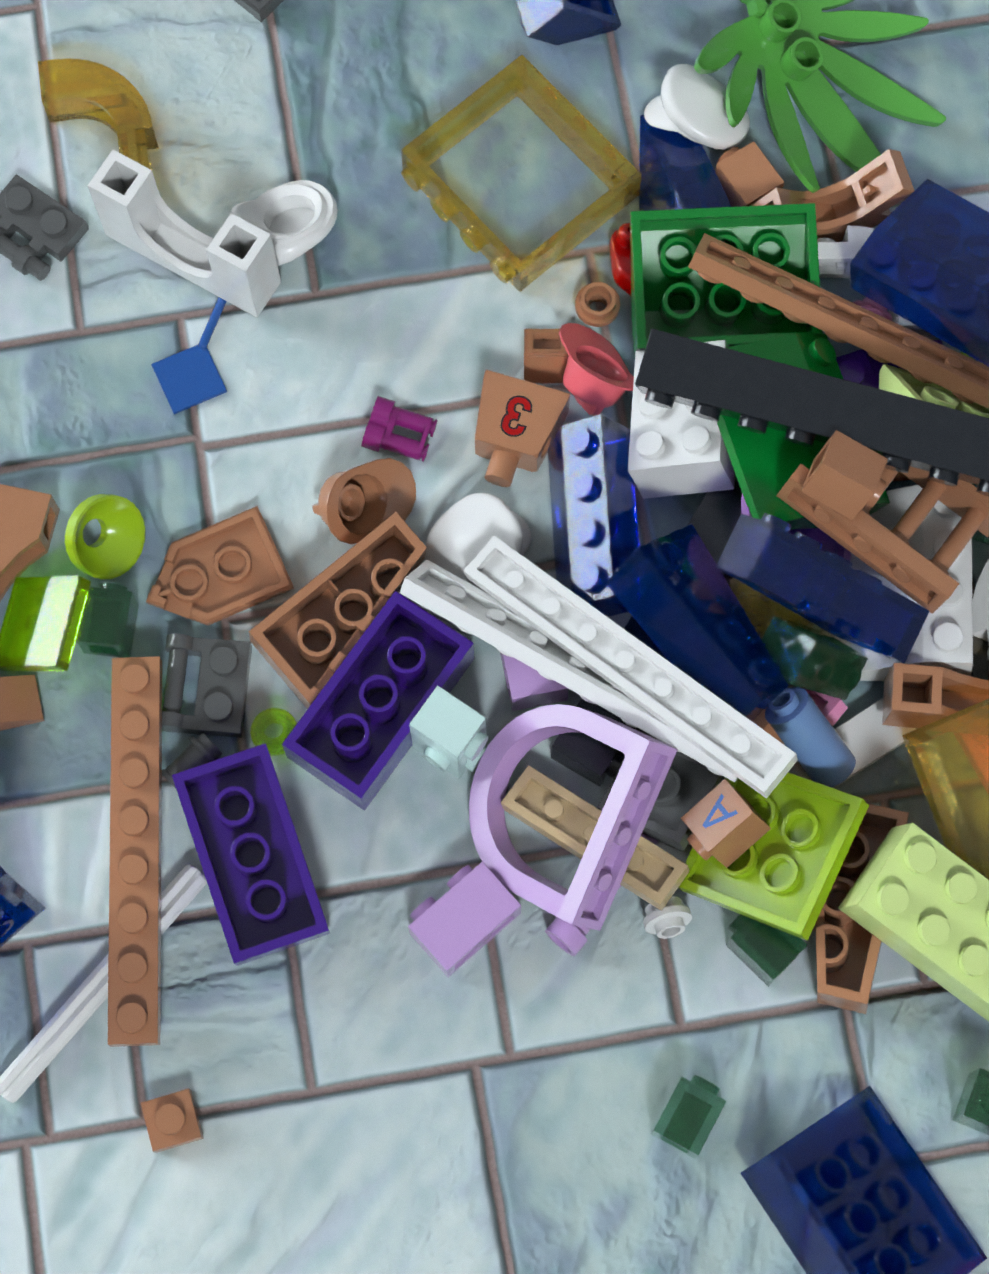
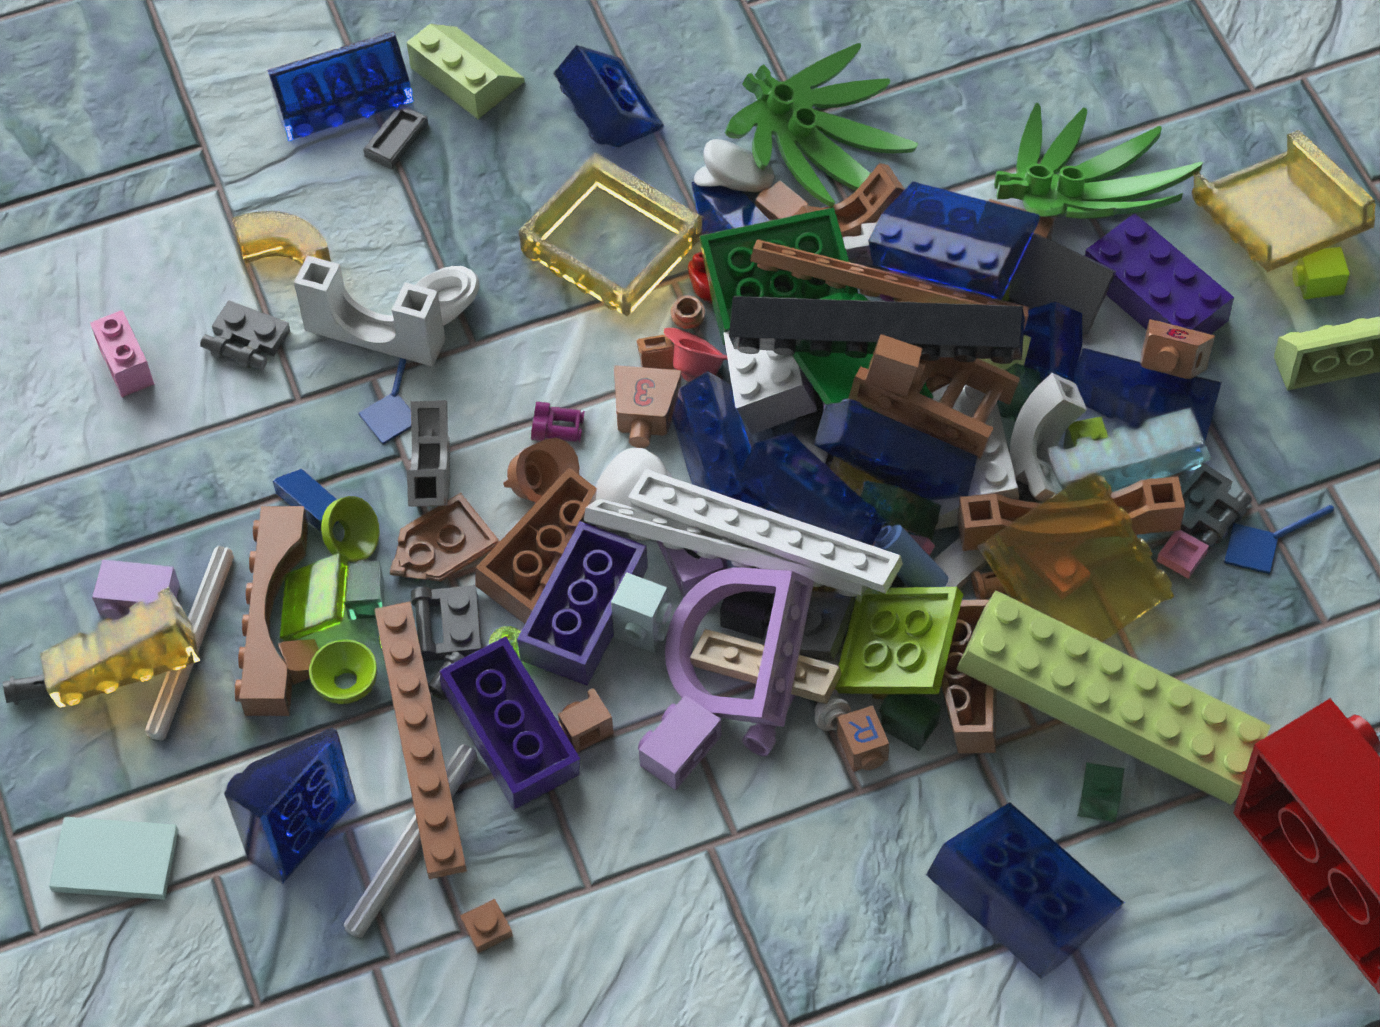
camera: 10 degrees left, 15 degrees down
clear green brick [651,1075,726,1159] -> none
nougat brick [681,779,771,868] -> none
none -> blue slope [273,469,339,532]
none -> lime piece [309,639,377,704]
none -> light grey arch [407,400,450,507]
none -> nougat brick [558,688,614,753]
none -> nougat brick [837,705,889,772]
none -> nougat bush [971,565,1016,600]

